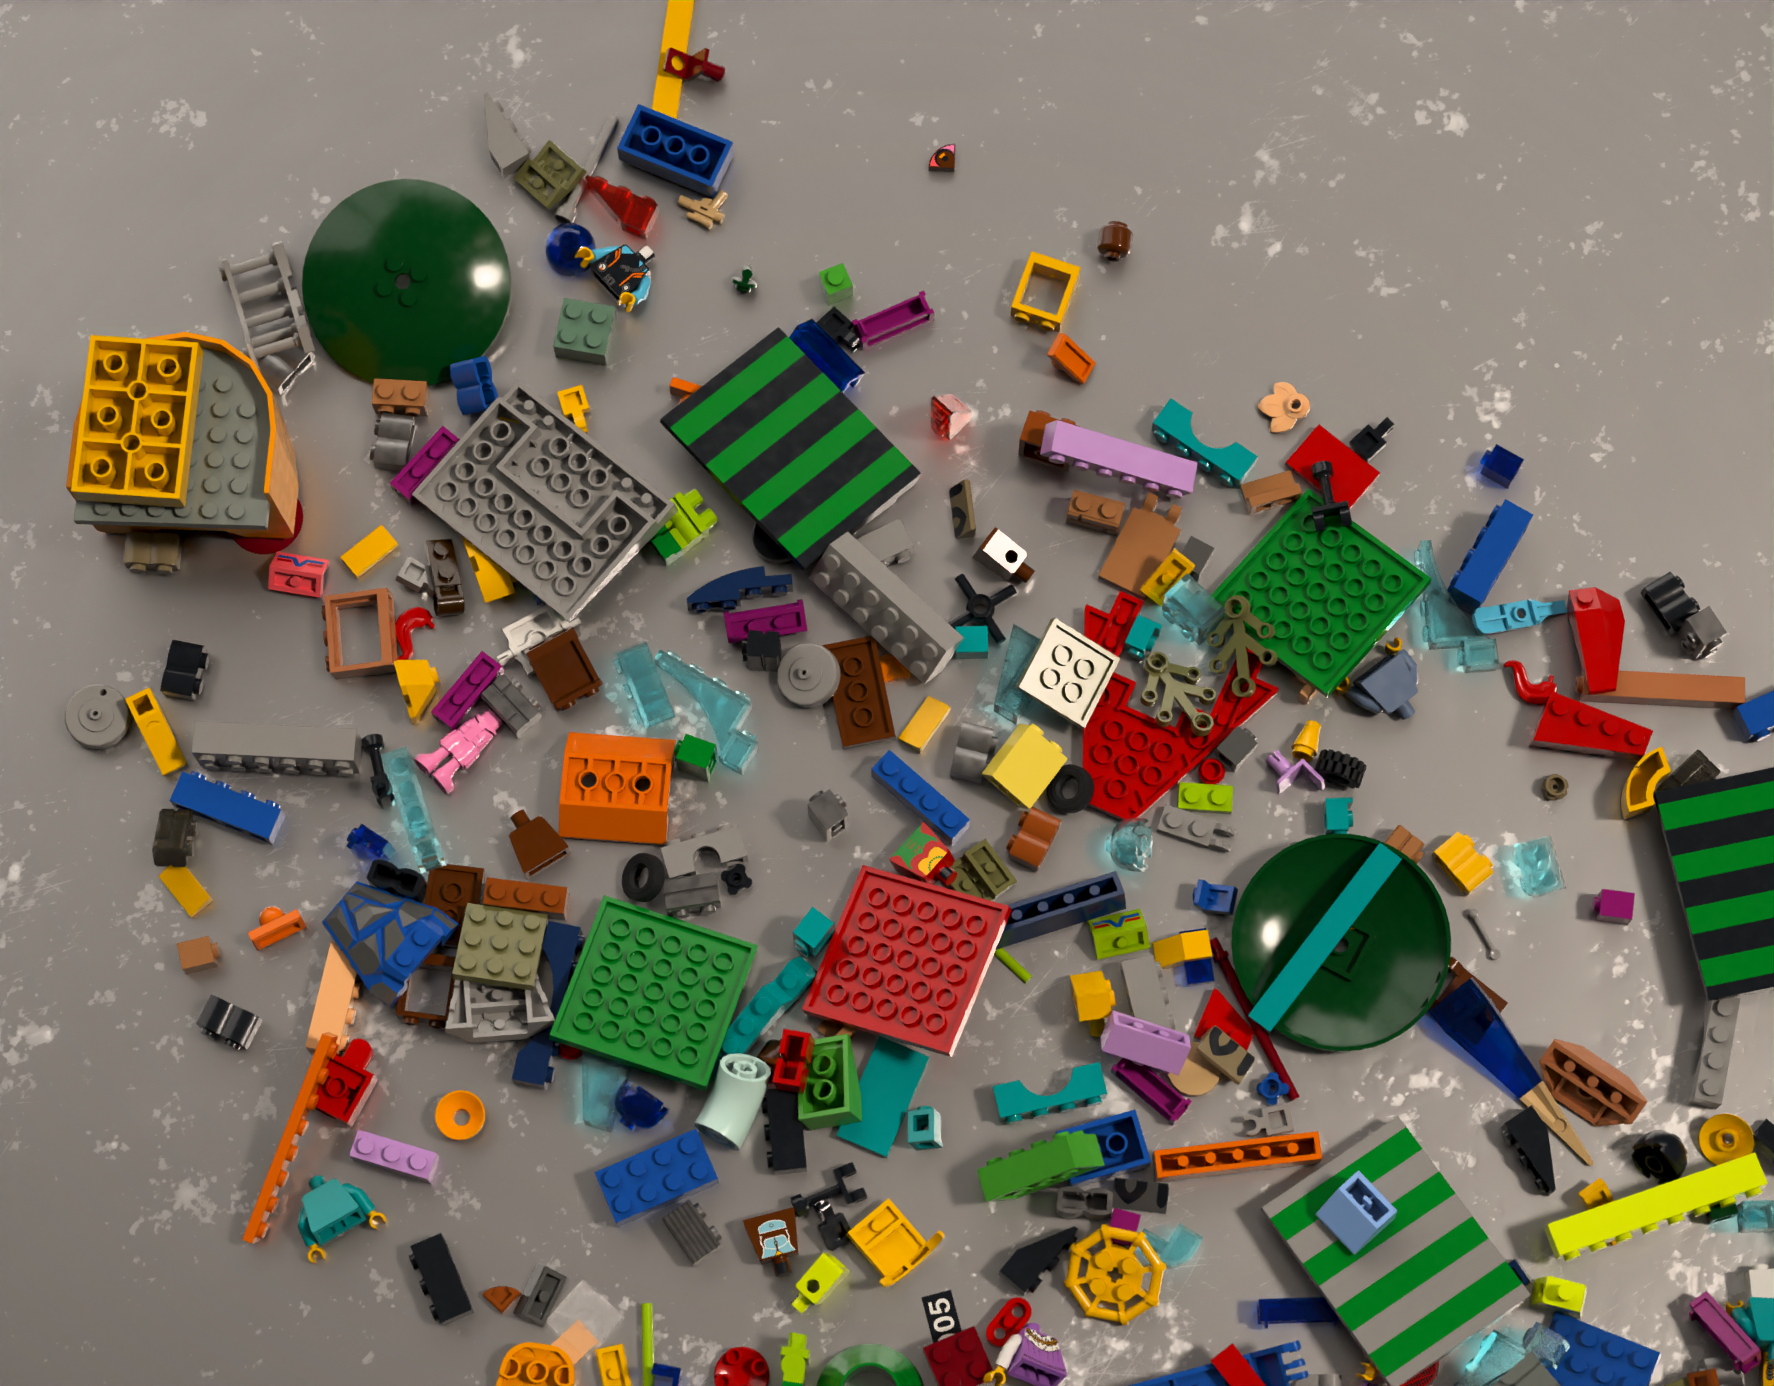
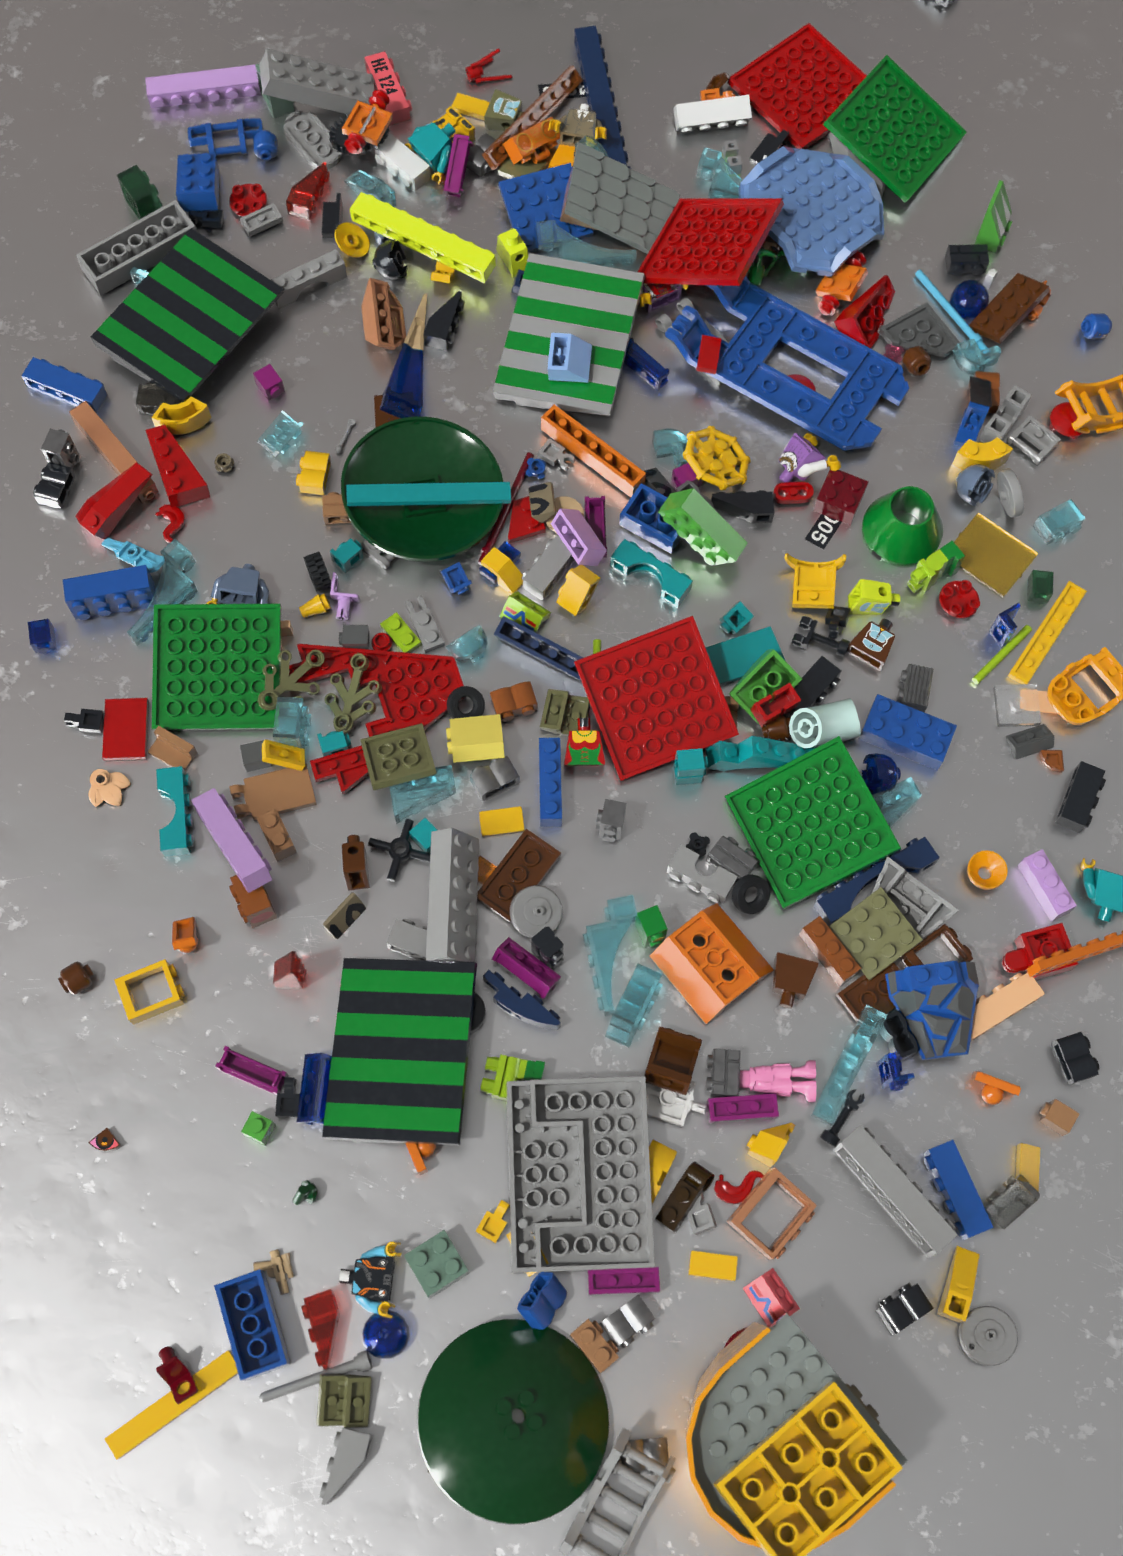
camera: 135 degrees left, 5 degrees down
black bar [1311,461,1352,532] -> none

